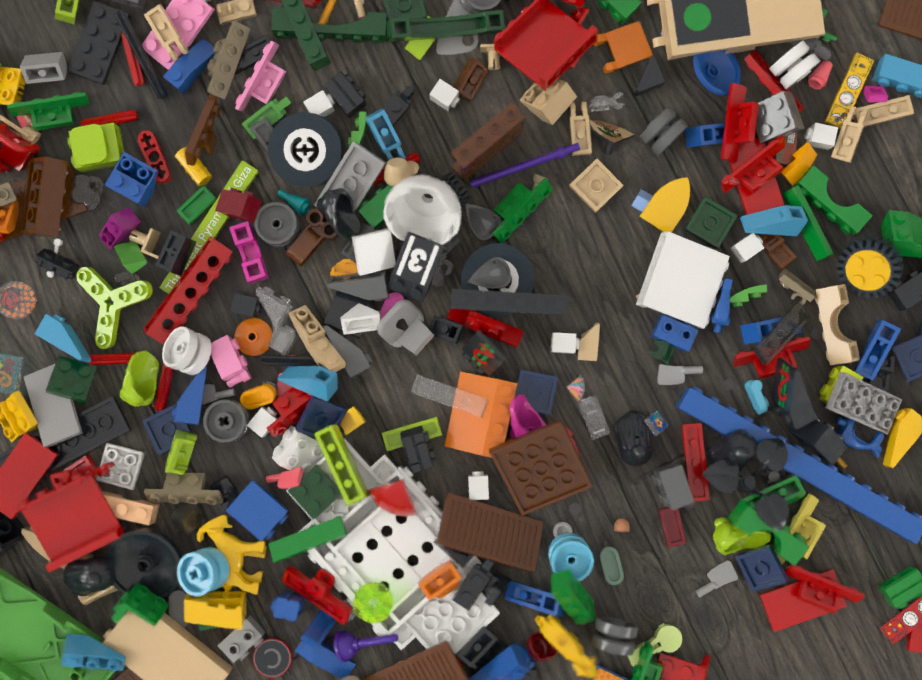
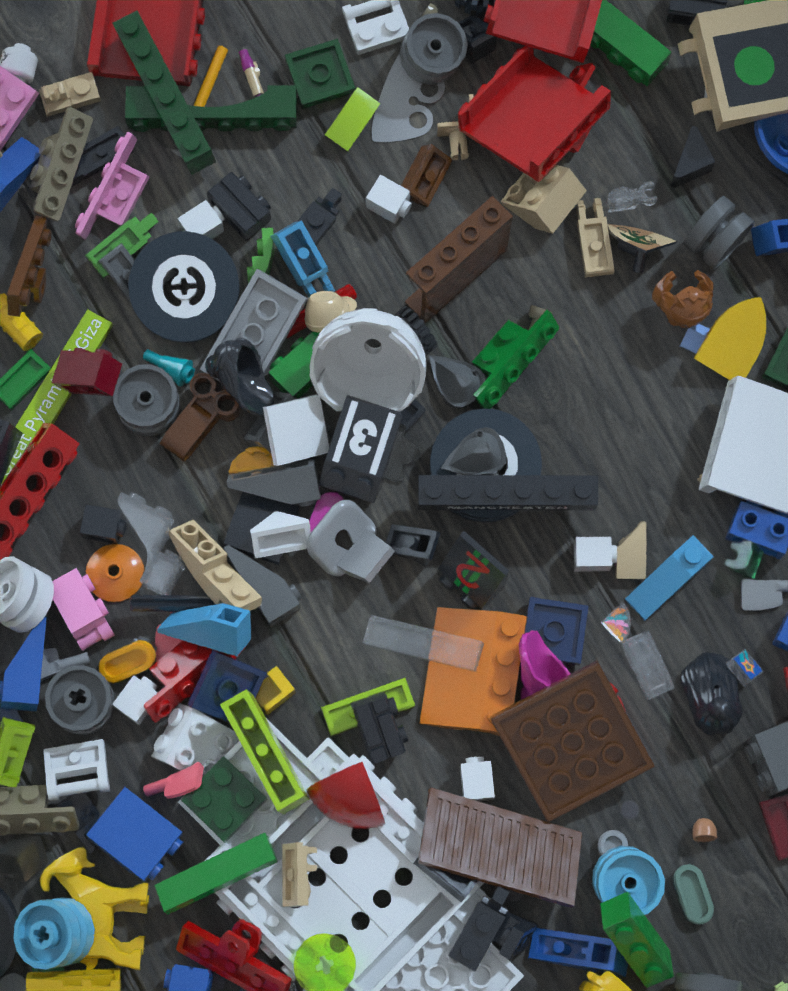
camera: 10 degrees left, 10 degrees down
dark pink arch [229,221,270,284] -> none
dark green arch [386,10,505,42] -> none
orange slope [418,560,462,601] -> none
red bracket [447,309,523,348] -> none
dark purple bar [470,143,580,188] -> none
tan plate [569,159,624,213] -> none
orange flag [593,21,653,74] -> none
none -> white plate [44,739,110,801]
none -> tan plate [282,842,317,907]
none -> dark azure slope [625,535,714,621]
none -> dark orange helmet [652,270,713,328]

